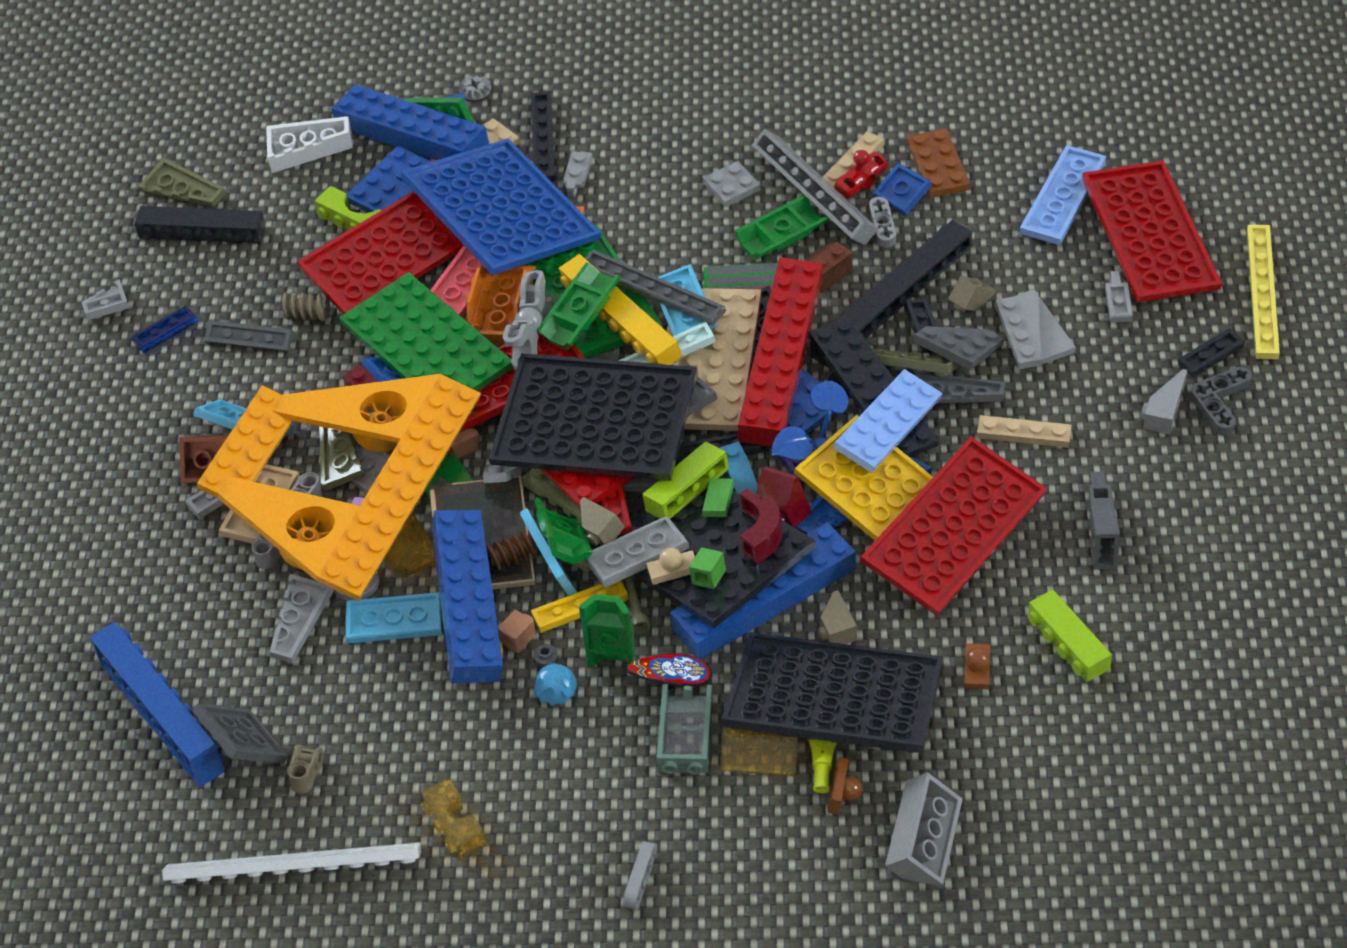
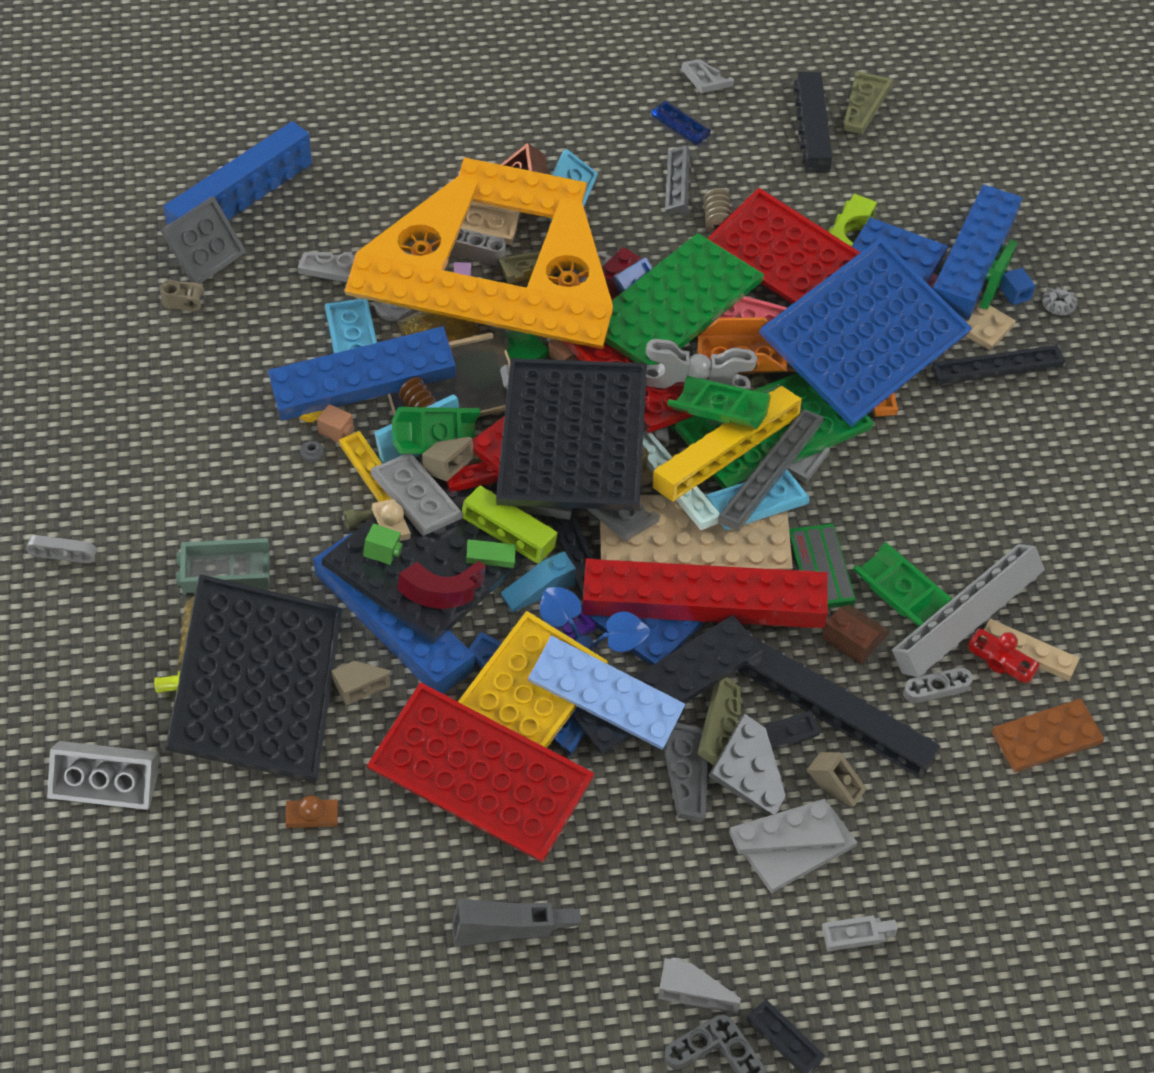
camera: 75 degrees right, 5 degrees up
white plate [162,843,421,883] -> none
white wedge [267,116,353,173] -> none
clear yellow arch [421,778,487,859] -> none
dark azure hair [534,663,577,706] -> none
light grey hinge [563,151,593,198] -> none
green piece [579,594,635,667] -> none
shield [626,653,710,690] -> none
light grey plate [703,161,761,208] -> none
dark red slope [756,466,812,528] -> none
dark orange tile [827,757,862,815] -> none
blue tile [872,163,932,216] -> none
tan plate [977,415,1072,448] -> none
light blue plate [1020,145,1106,245] -> none
lime brick [1028,589,1112,682] -> none
red plate [1081,160,1222,303] -> none

